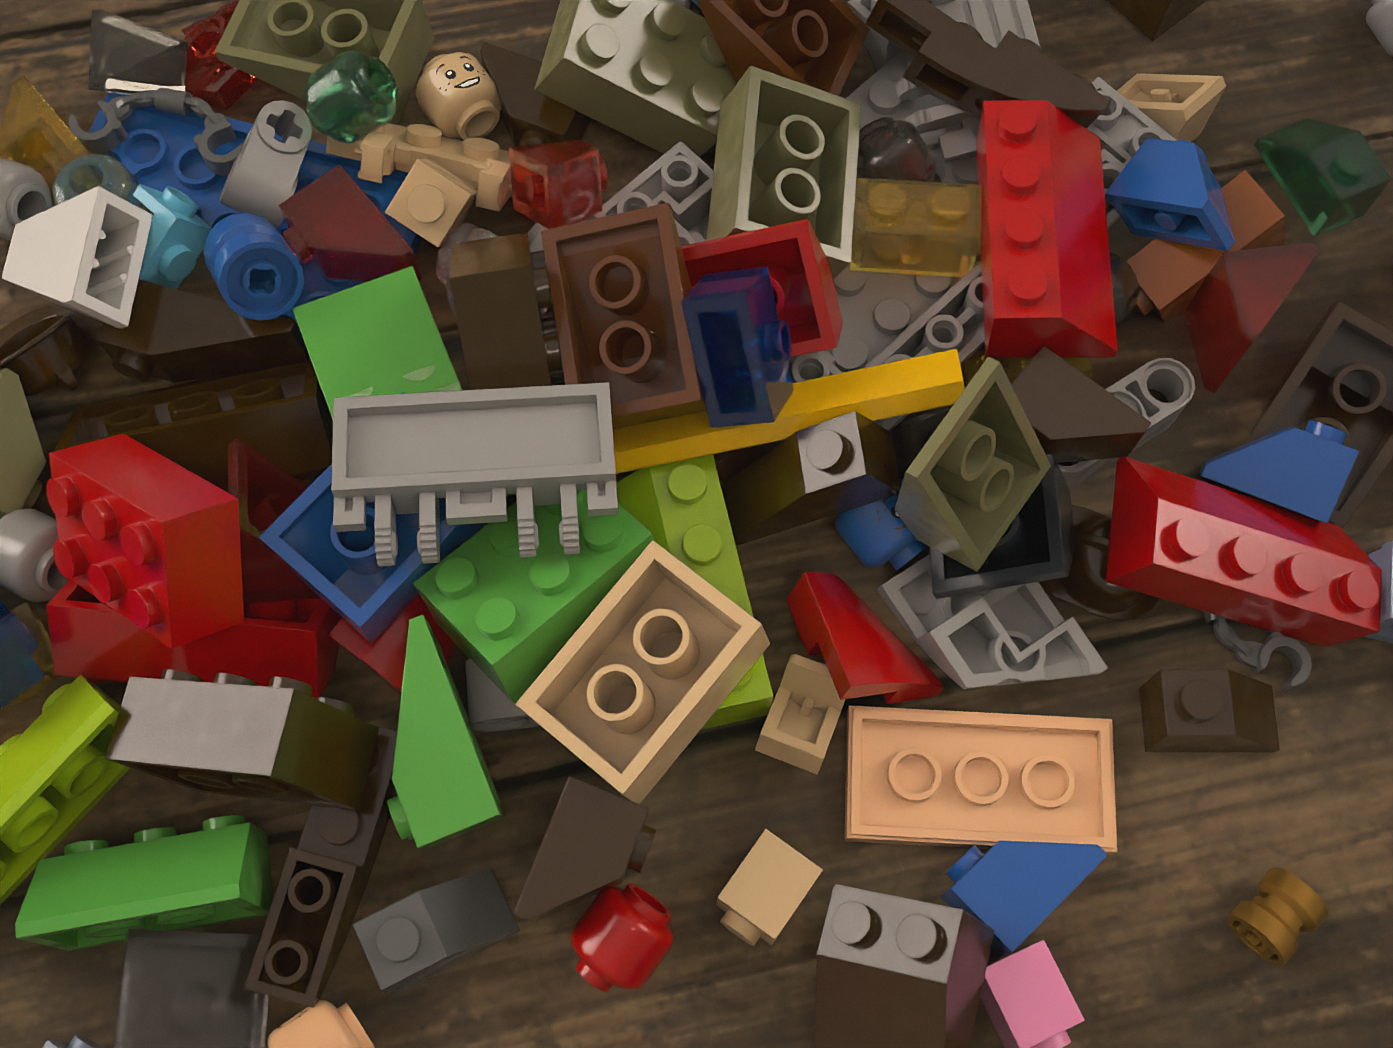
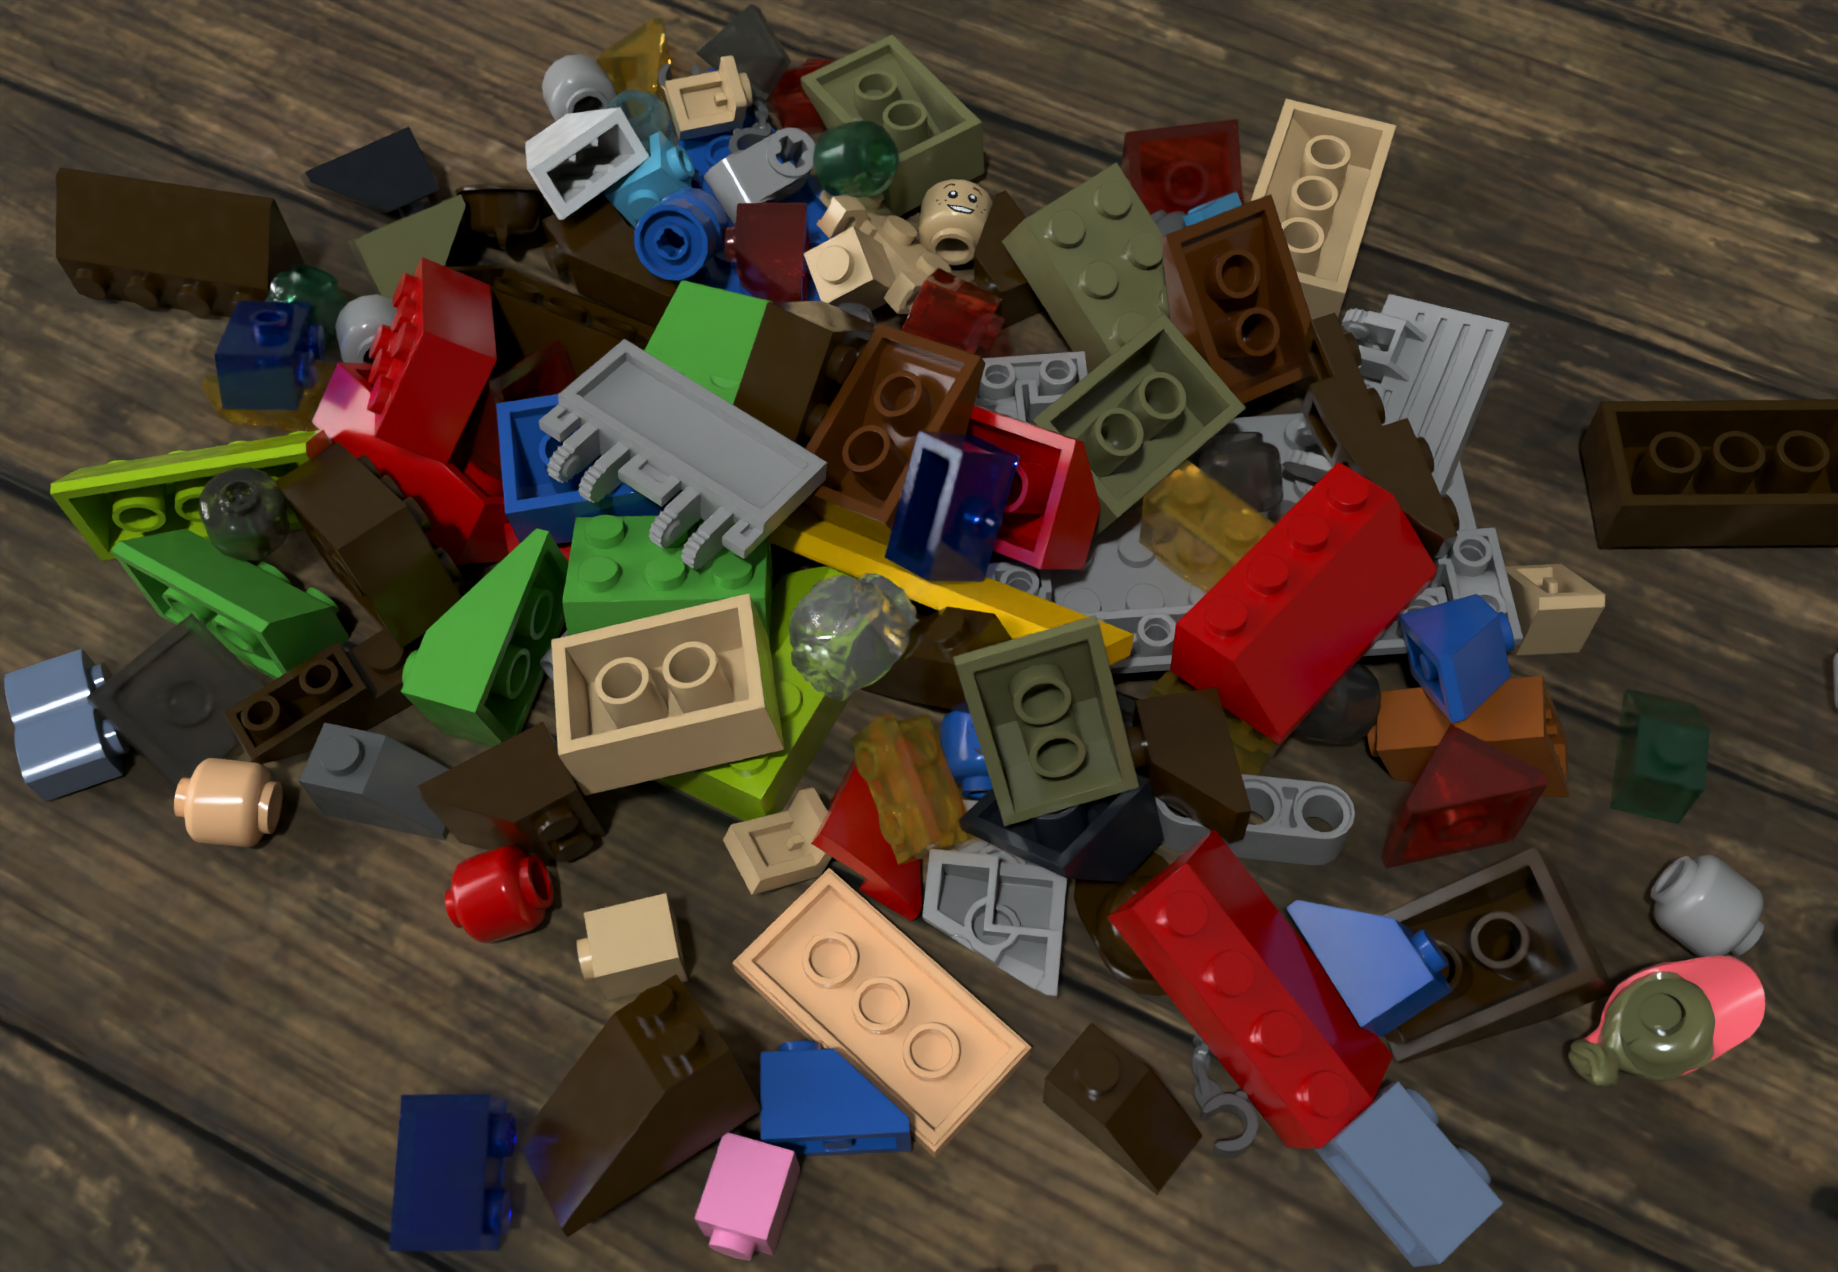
camera: 45 degrees right, 10 degrees down
none -> clear smoke head [199,467,290,561]
none -> tan bracket [664,55,753,141]
none -> clear hair [789,573,917,701]
none -> clear yellow bracket [850,713,977,865]

